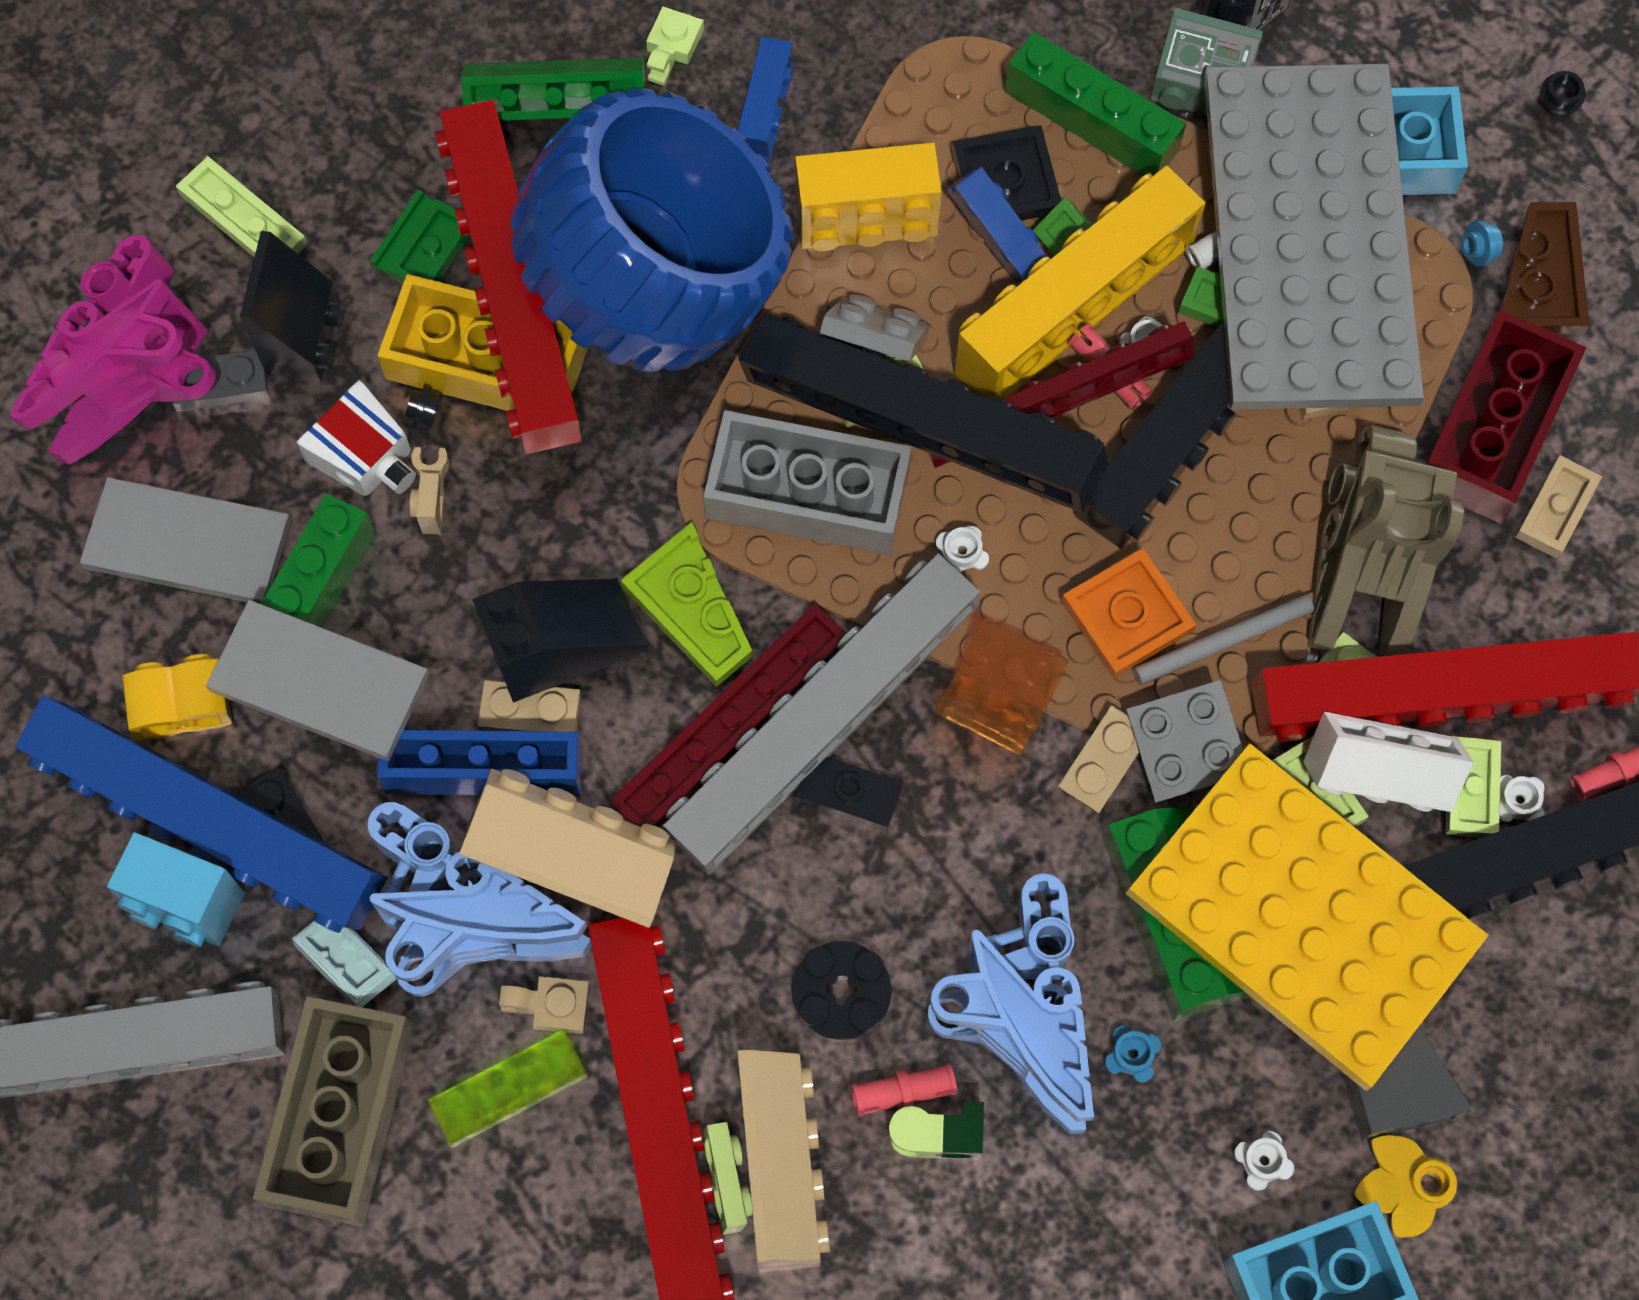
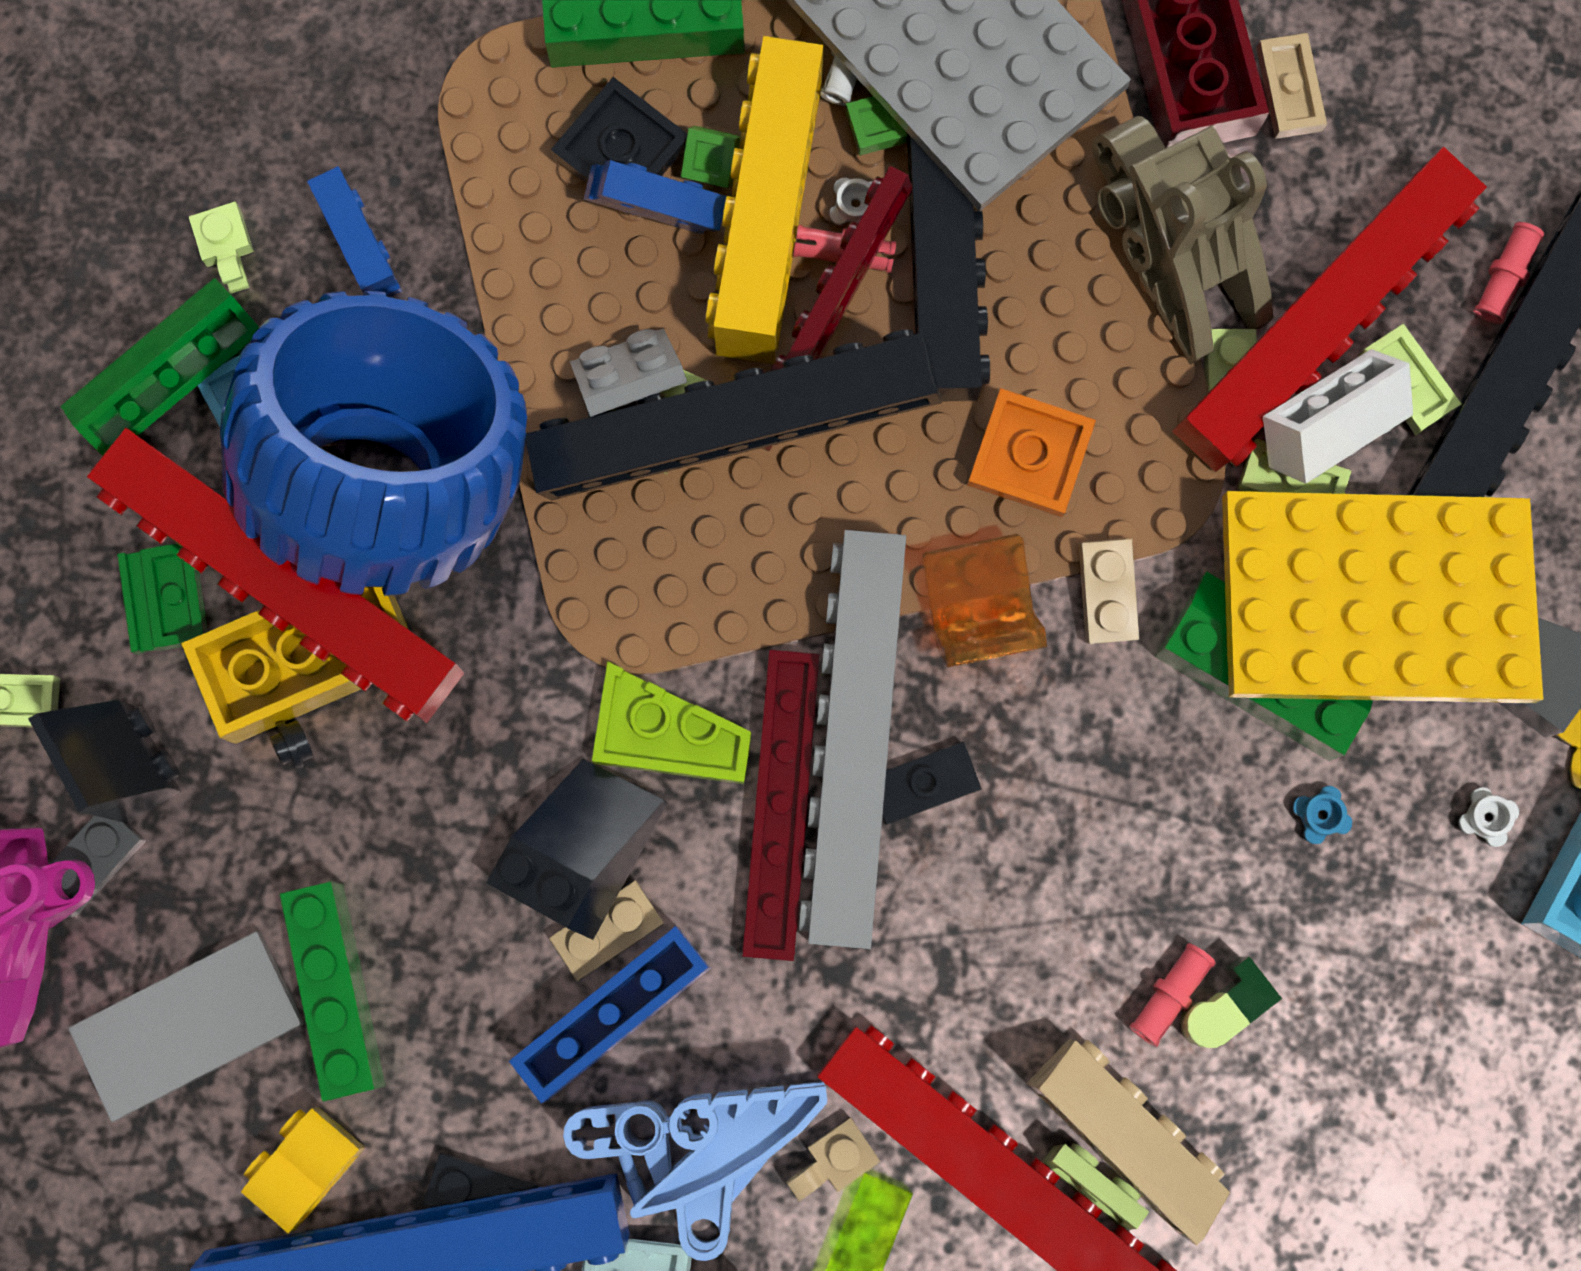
camera: 40 degrees left, 10 degrees up
light grey tile [206,600,430,762] -> none
torso [297,380,416,496] -> none
tan plate [410,447,449,535] -> none
tan slope [459,768,676,928] -> none
light grey brick [703,410,912,555] -> none
black plate [792,941,892,1044] -> none
yellow brick [795,142,942,252] -> none
light blue piece [927,873,1094,1134] -> none
white plate [936,525,989,573] -> none
light grey hinge [1127,680,1243,803] -> none
light grey bar [1133,594,1314,685] -> none
white plate [1499,775,1545,823] -> none

